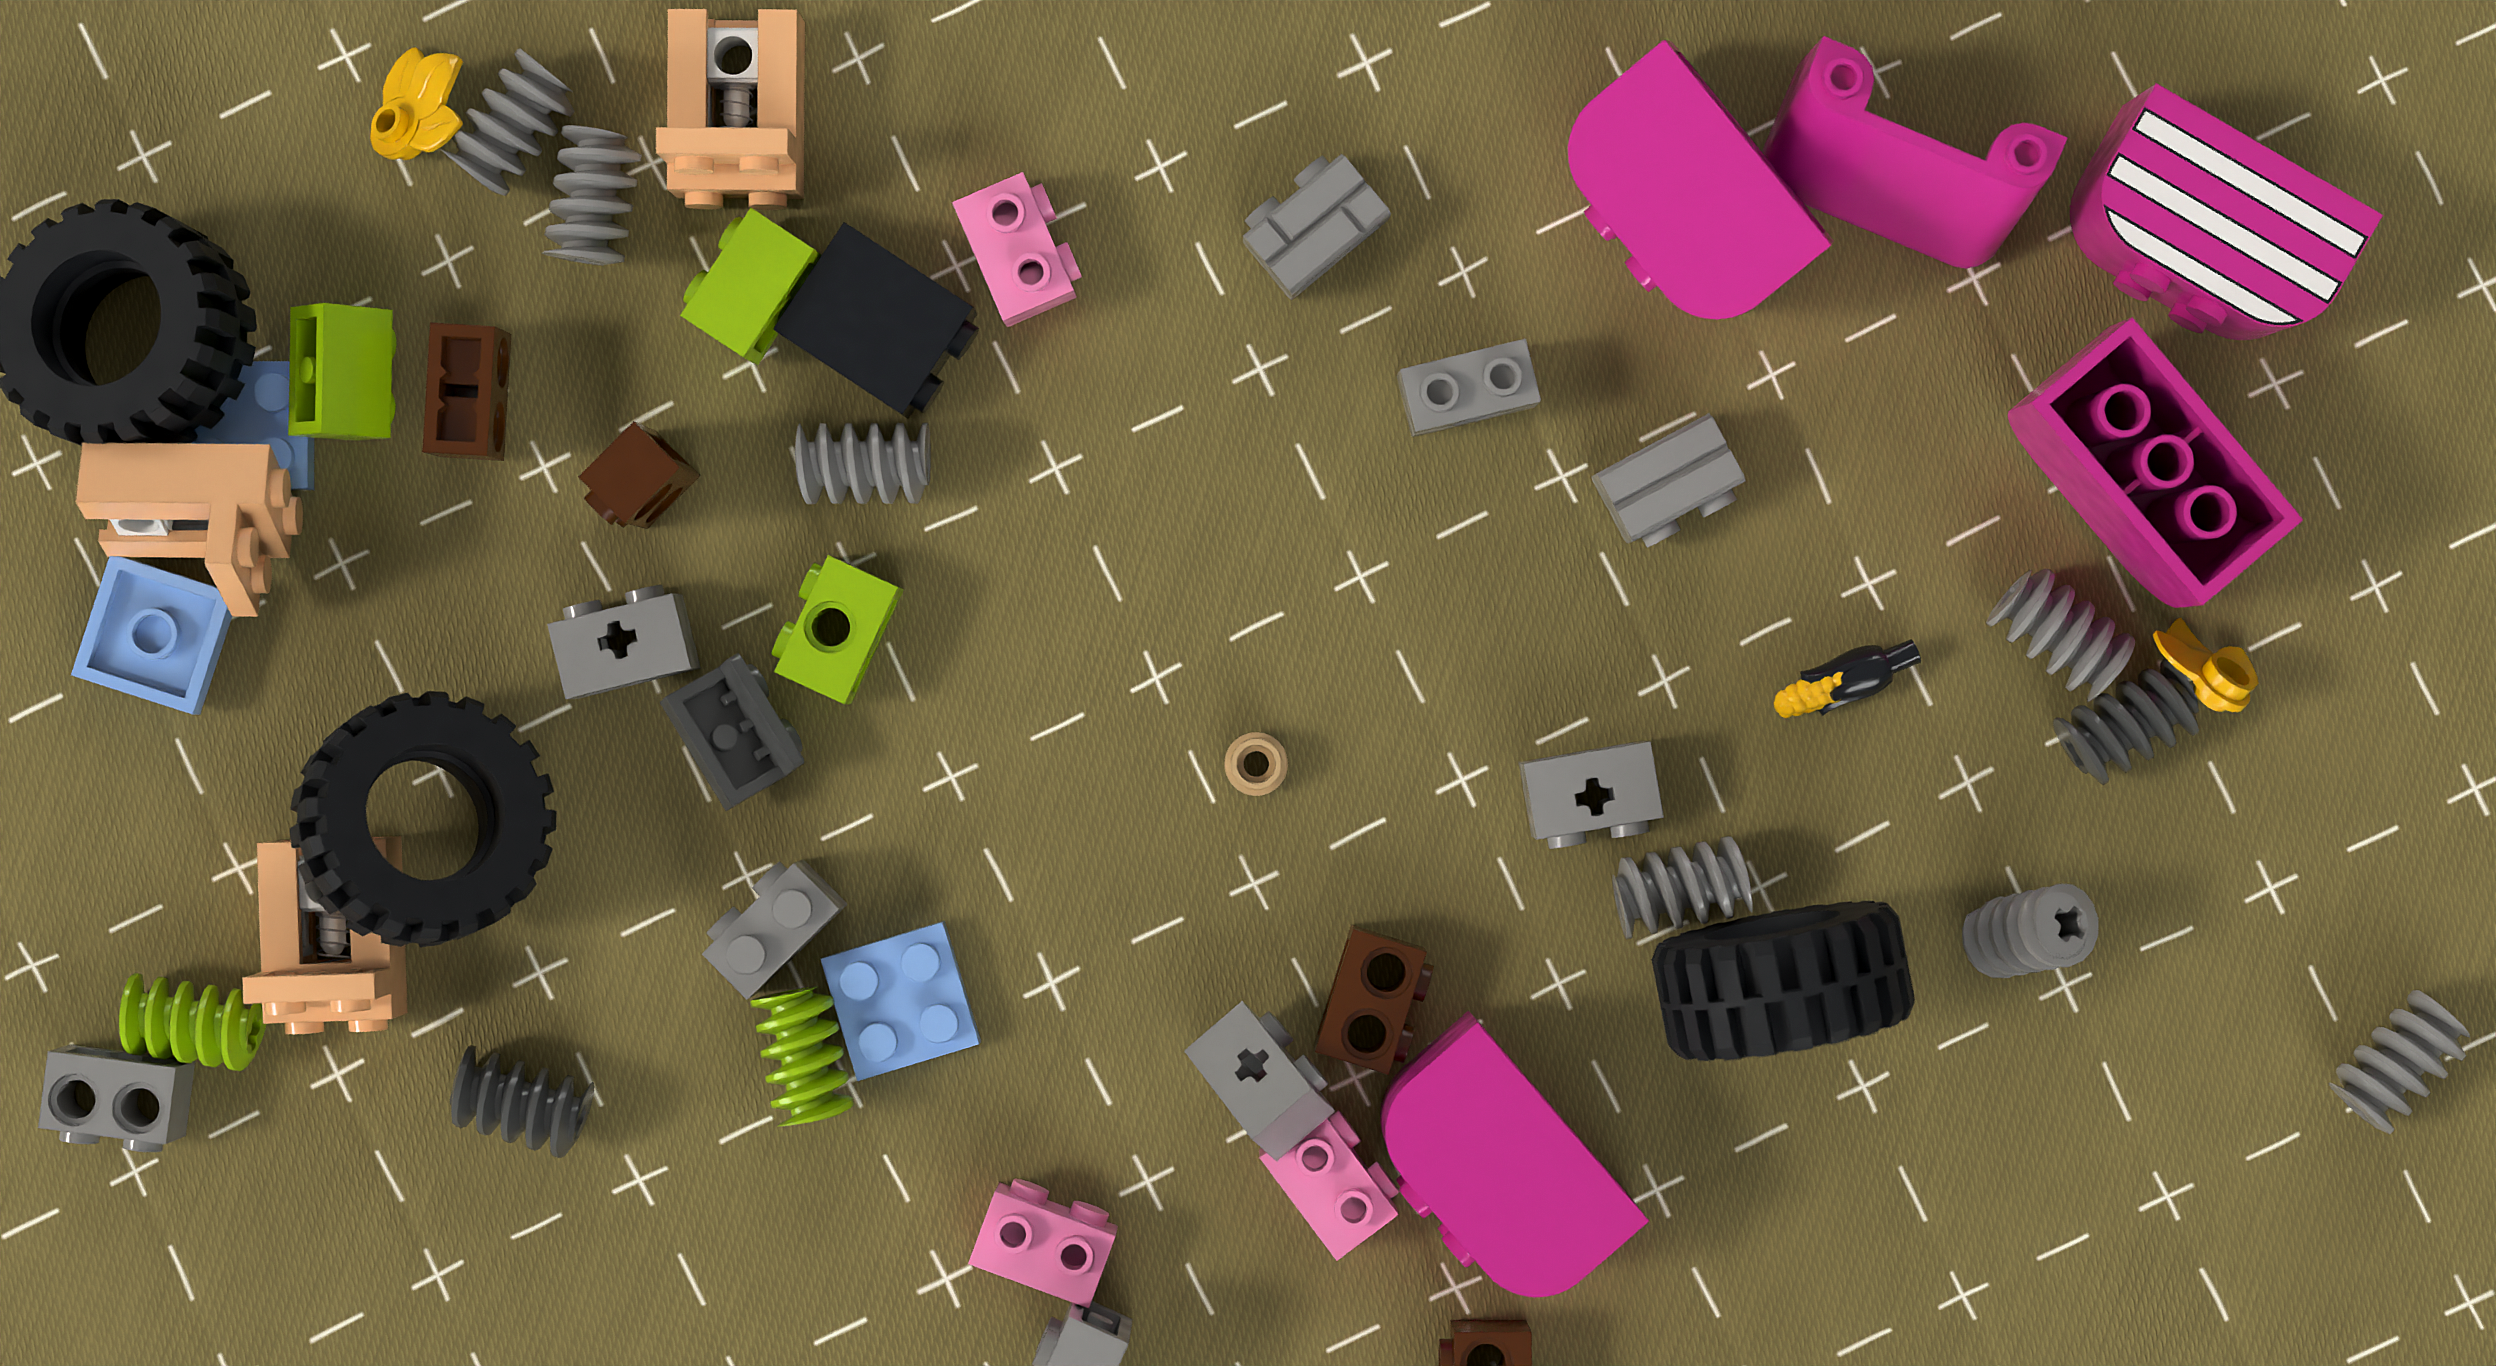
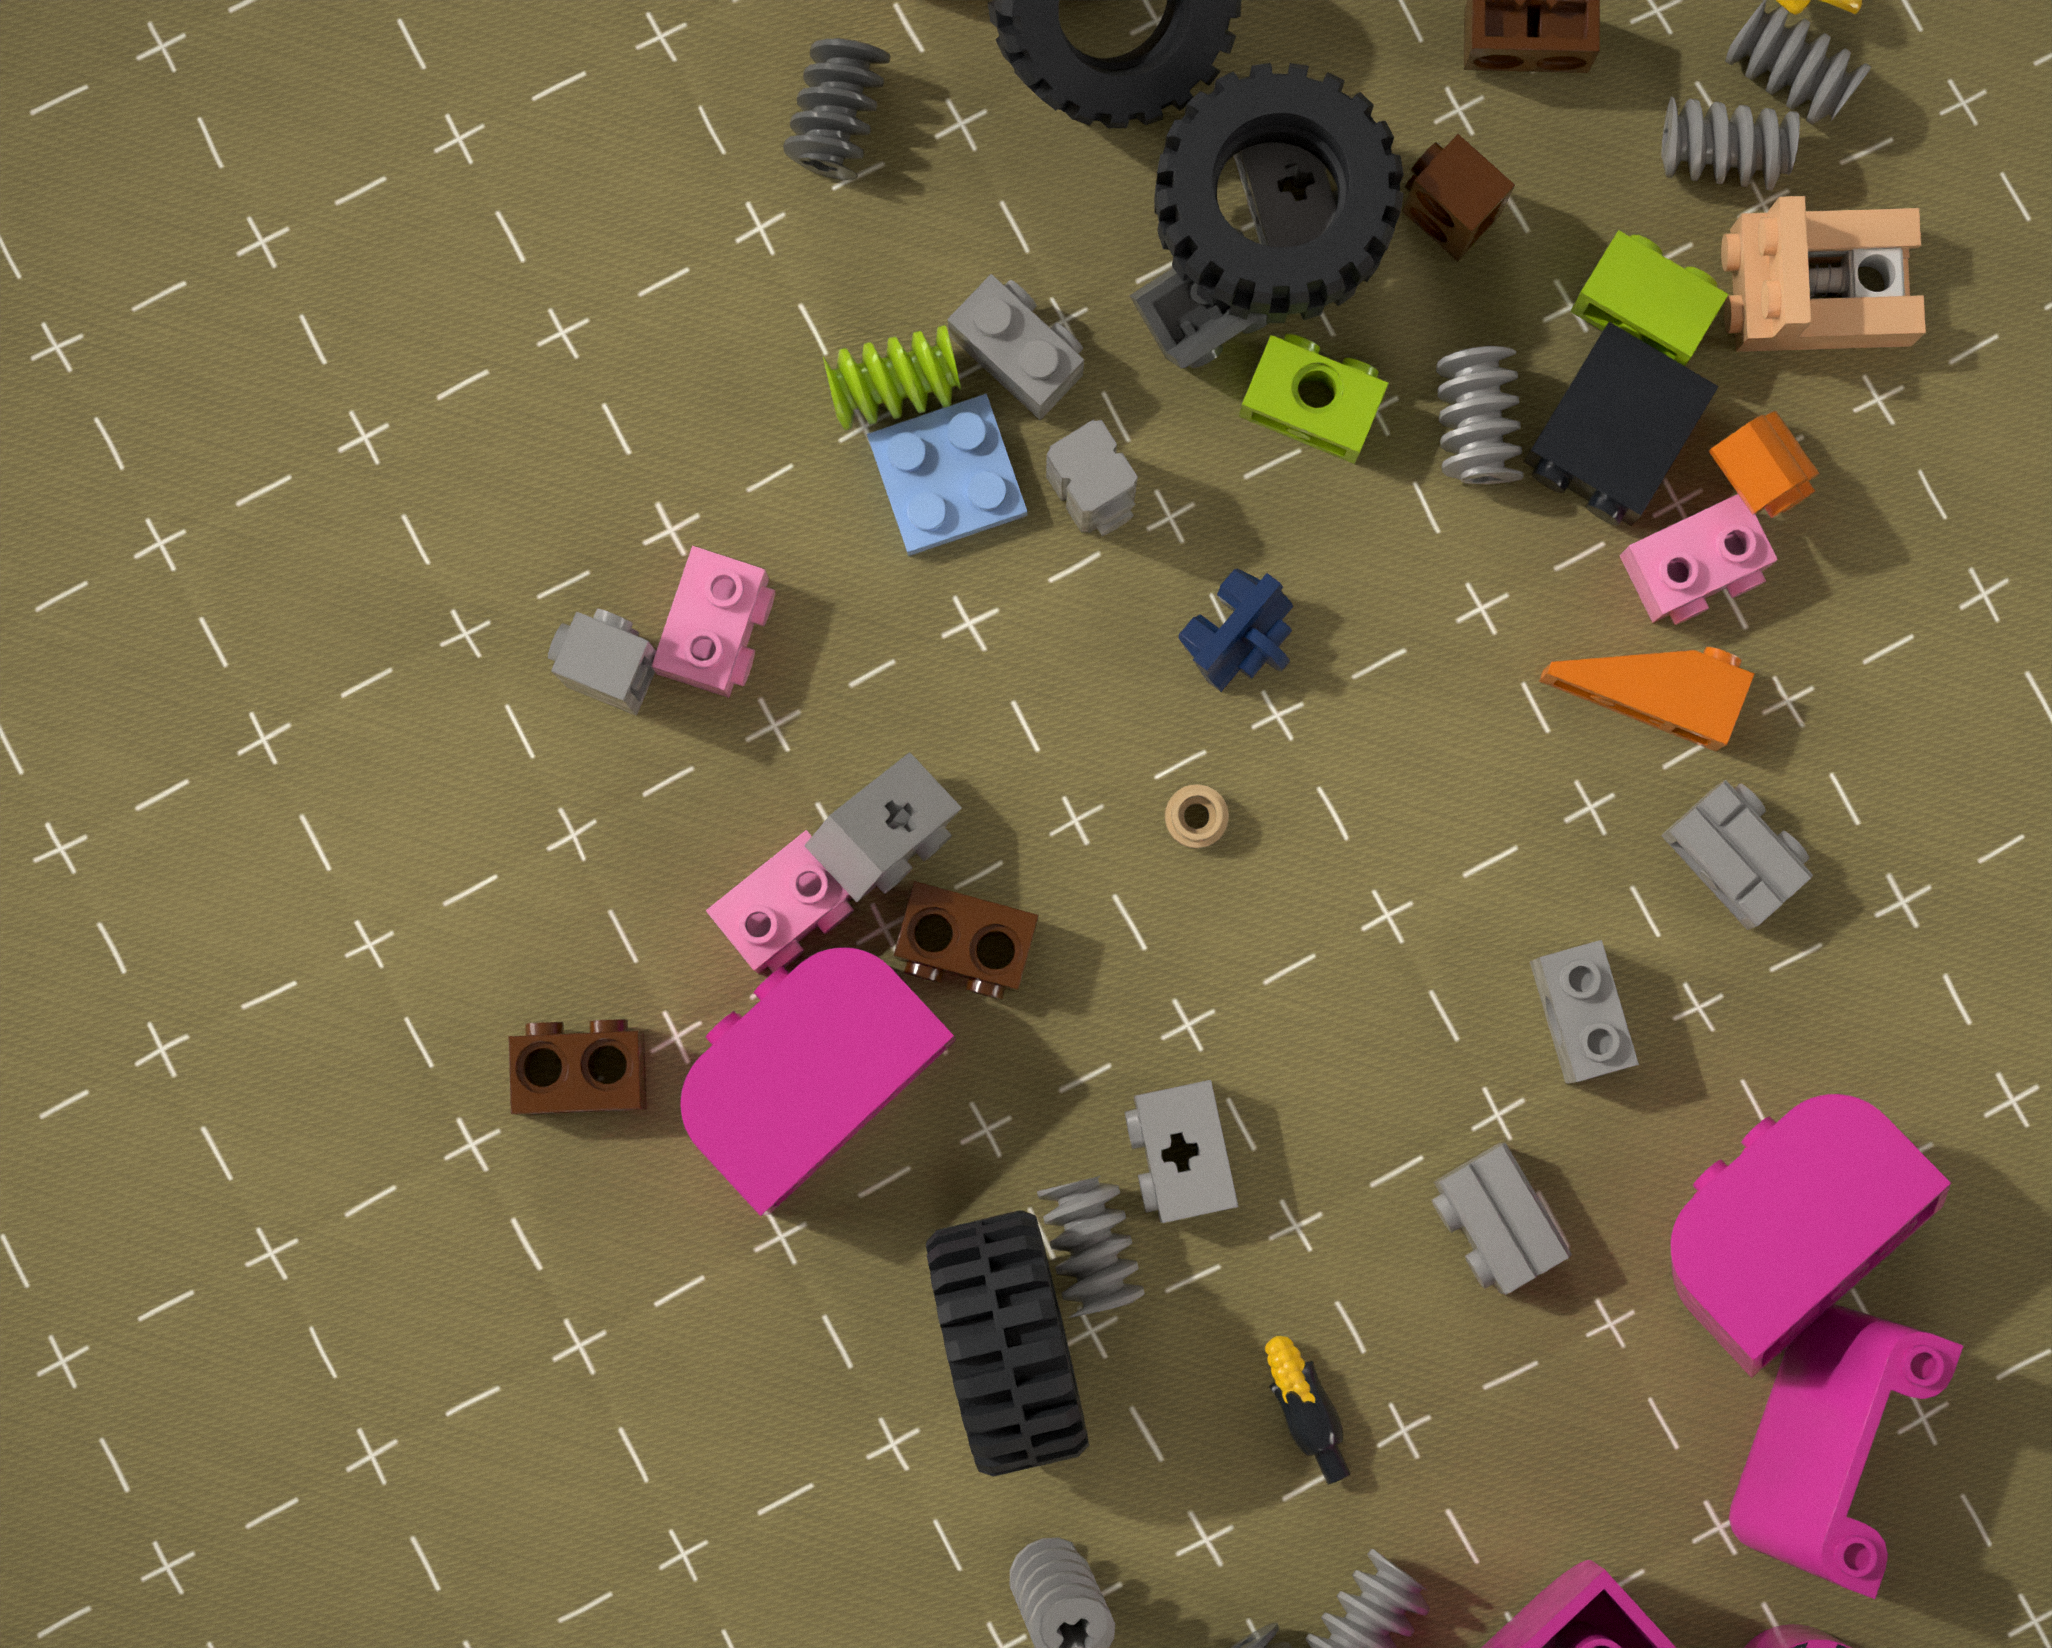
camera: 90 degrees right, 5 degrees down
none -> light grey brick [1046,419,1138,536]
none -> black tyre [1154,63,1404,323]
none -> dark blue hips [1178,568,1293,692]
none -> orange slope [1539,647,1754,752]
none -> orange brick [1709,411,1820,518]

